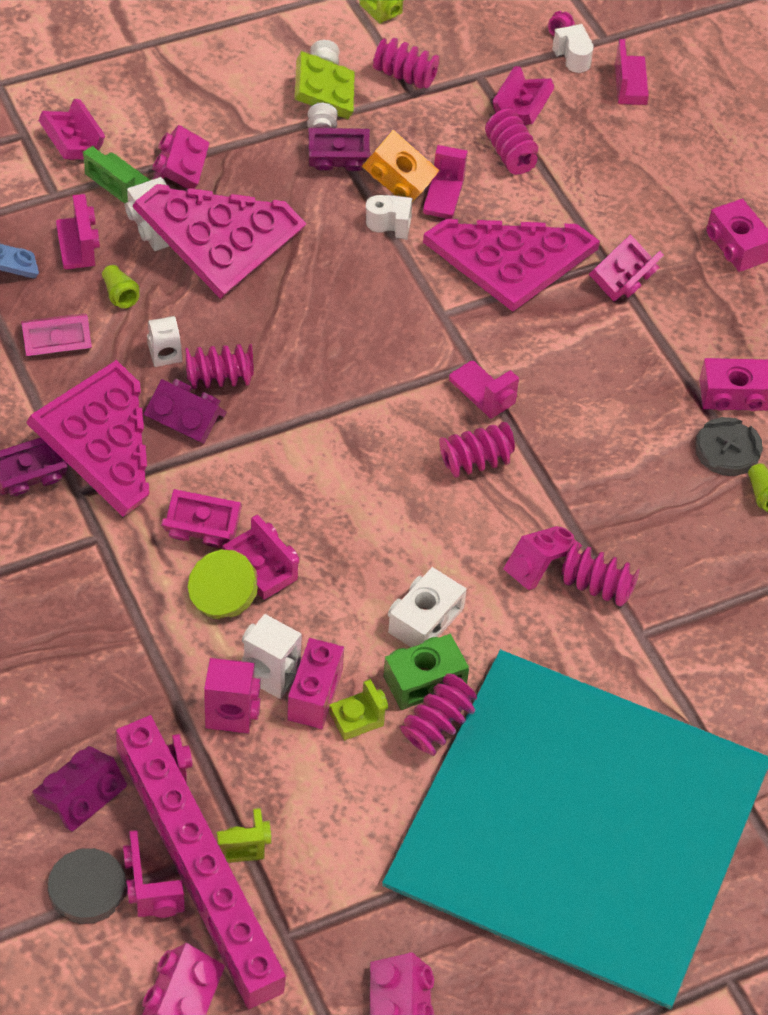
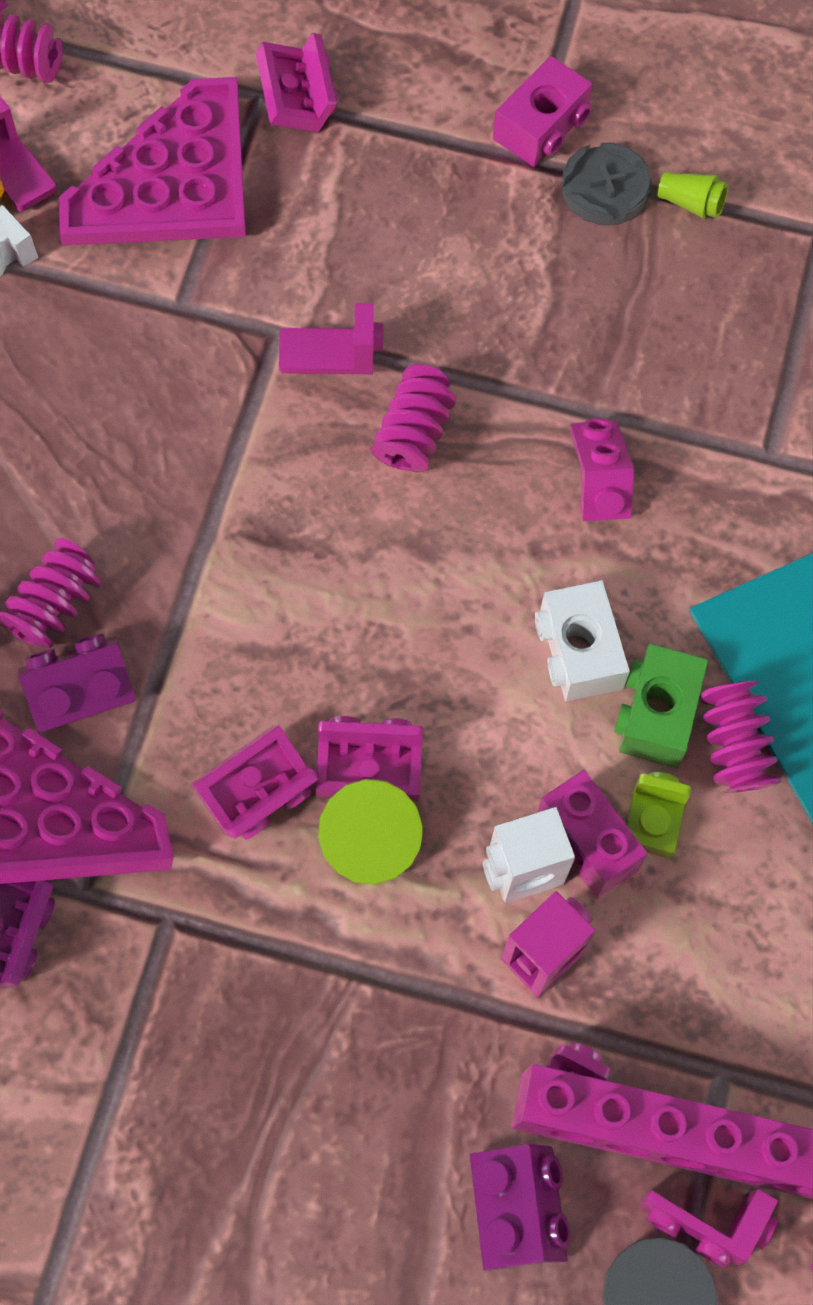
camera: 50 degrees left, 15 degrees up
lime bracket [217,808,271,863] -> none
dark pink piece [562,541,640,607] -> none

